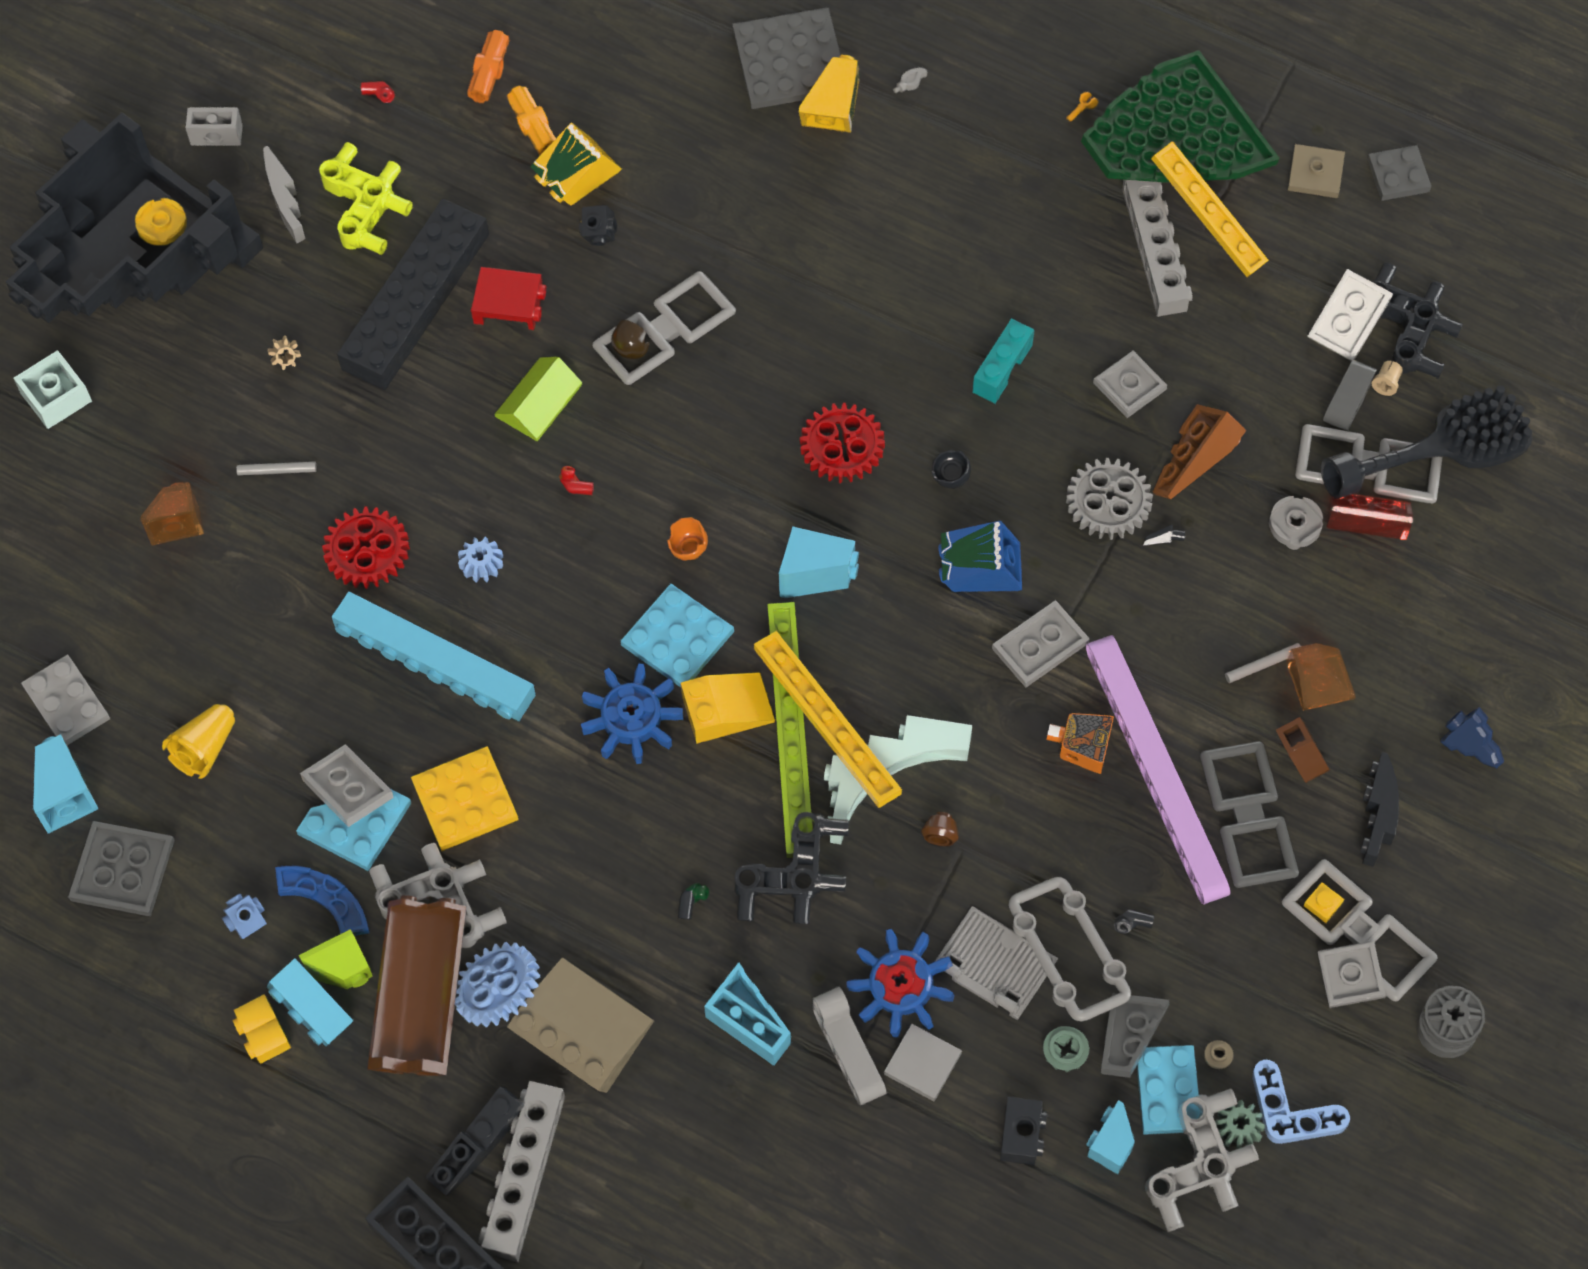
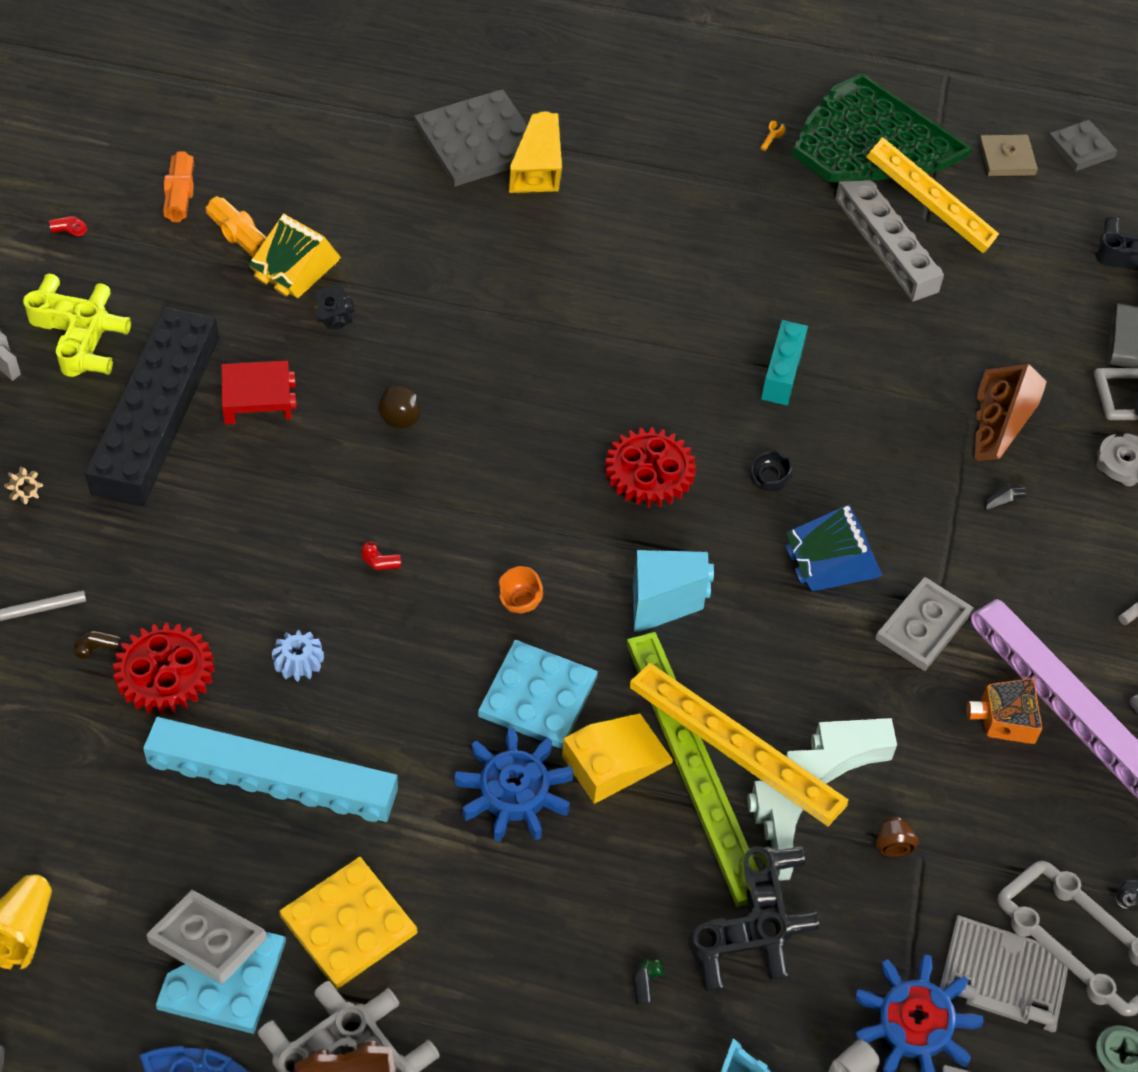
camera: 20 degrees left, 10 degrees down
lime slope [495,357,582,441] -> none
light grey bar [592,271,736,385] -> none
light grey piece [893,68,927,93] -> none
light grey gear [1066,458,1153,540] -> none
light grey plate [1093,351,1167,418] -> none
white tile [1308,269,1393,361] -> none
none -> dark brown arm [74,630,120,659]

